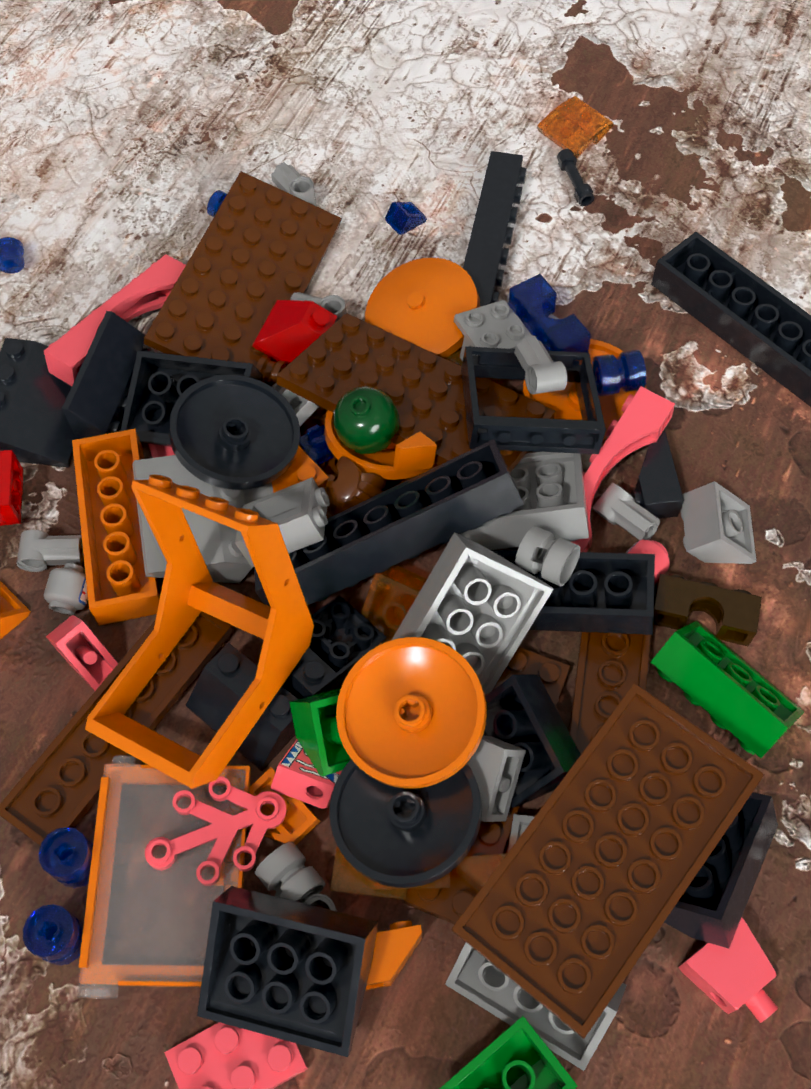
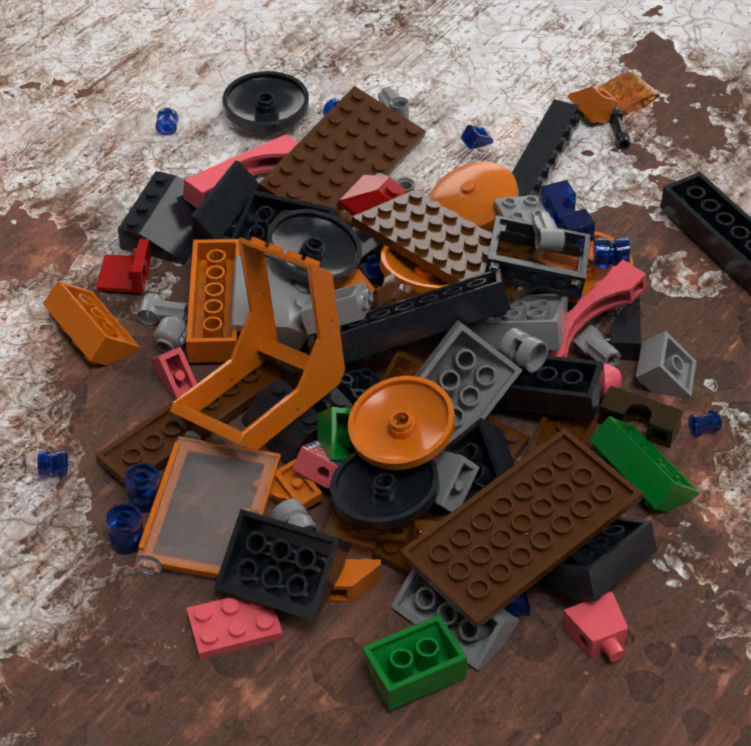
camera: 10 degrees right, 15 degrees down
coral plant [145,776,286,886] -> none
dark green cylinder [334,386,400,454] -> none
orange slope [393,431,437,472] -> none
none -> black dish [222,71,309,132]
none -> orange slope [567,86,618,124]
none -> clear blue bush [688,409,722,437]

